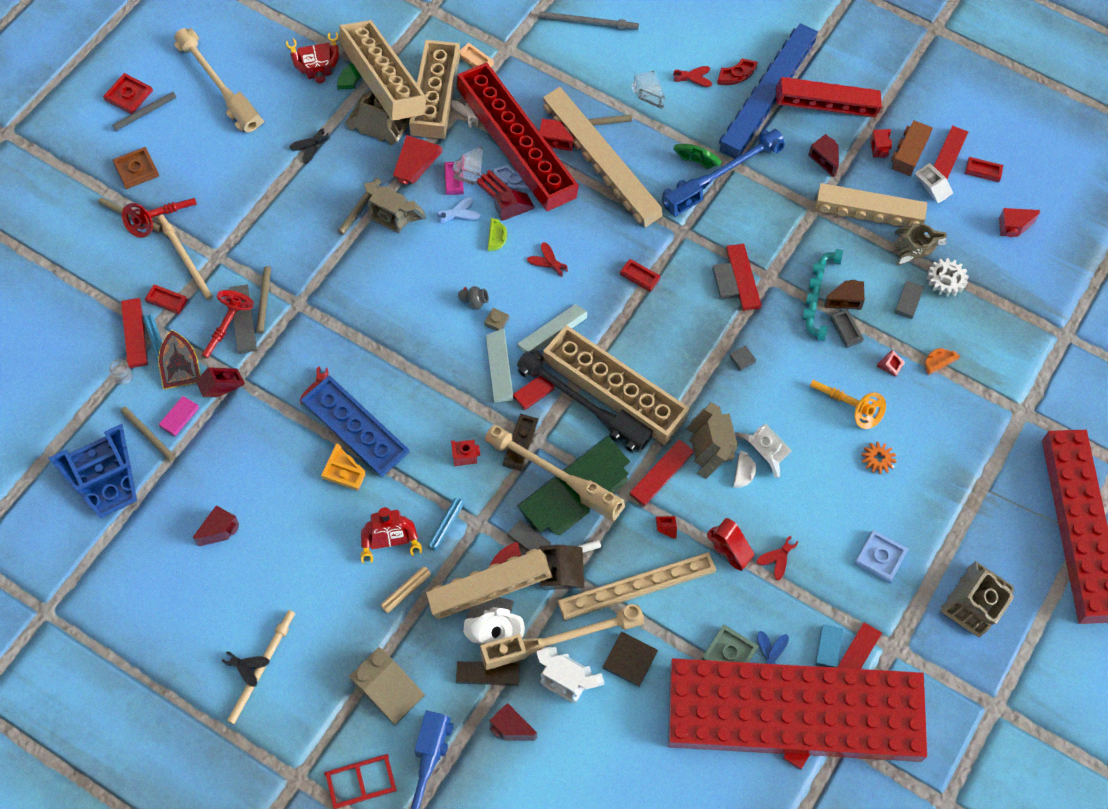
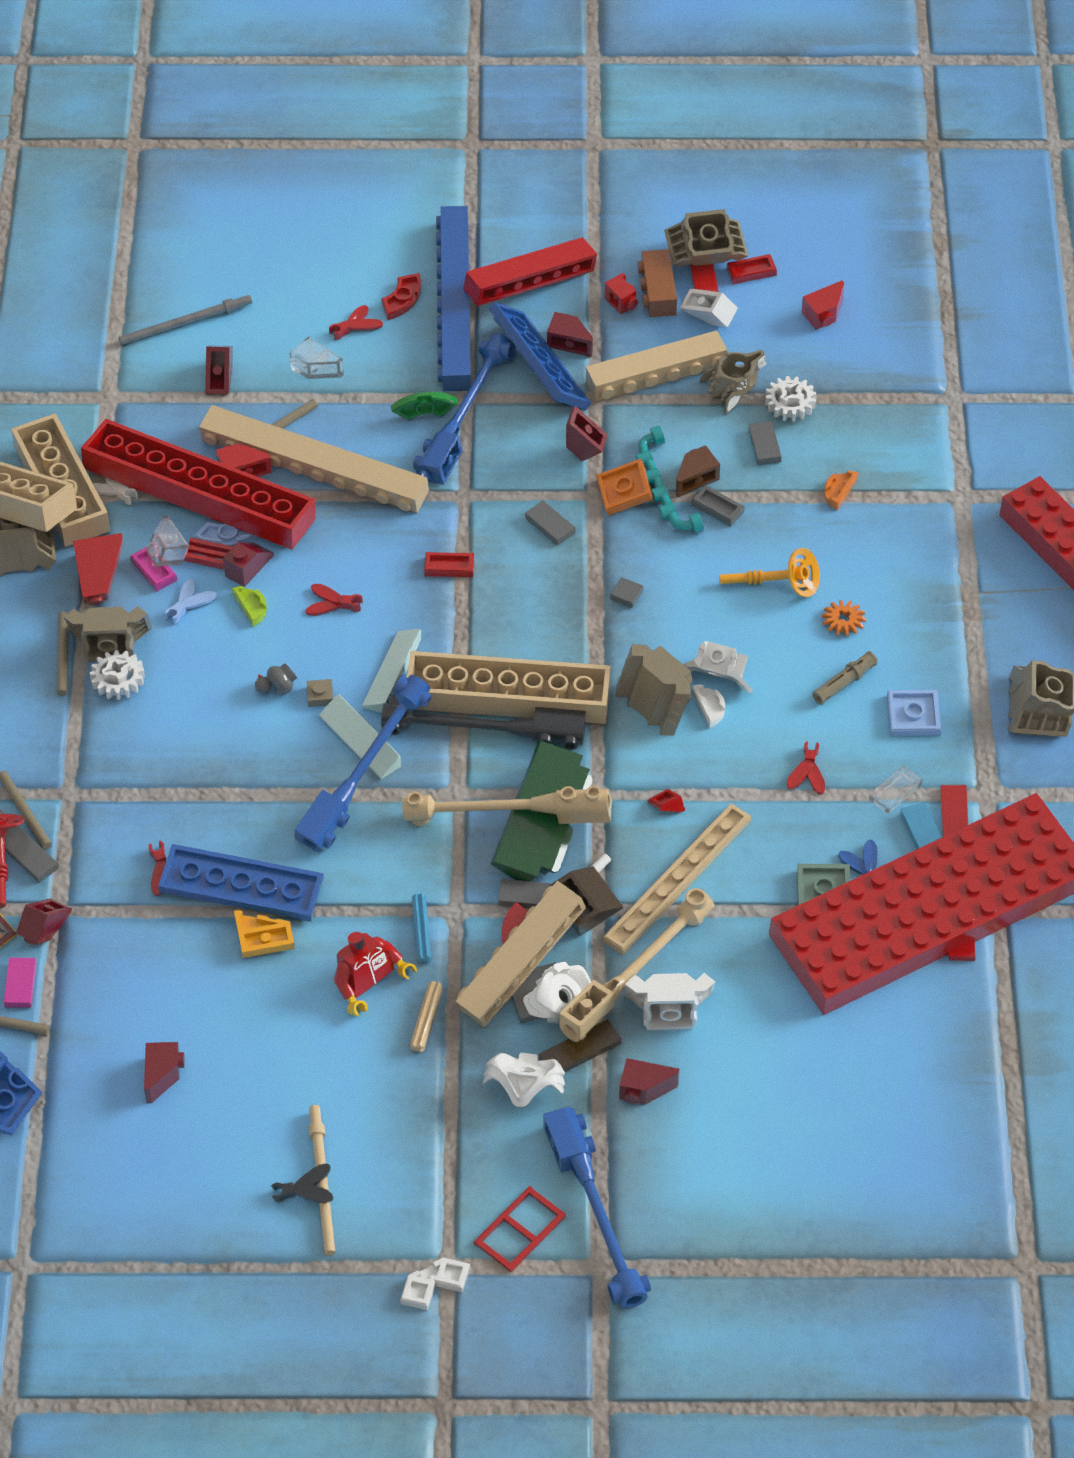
camera: 30 degrees left, 10 degrees down
dark tan slope [349,647,425,725] -> none
red brick [451,440,480,466] -> none
light nougat tile [460,43,494,68] -> none
dark brown tile [503,413,539,471] -> none
red tile [513,376,555,410] -> none
dark brown tile [602,631,658,687] -> none
red tile [629,439,694,507] -> none
red piece [707,518,755,571] -> none
red tile [726,243,761,311] -> none
red slope [876,350,905,376] -> none
none -> white gear [90,650,145,700]
none -> dark red slope [205,345,233,394]
none -> blue bar [294,675,432,851]
none -> white tile [400,1258,470,1311]
none -> white piece [483,1052,565,1107]
none -> blue plate [489,302,591,410]
none -> dark red slope [566,406,608,462]
none -> orange tile [596,458,653,516]
none -> dark tan slope [664,209,748,267]
none -> dark tan pin [812,651,878,705]
none -> clear tile [869,765,923,814]

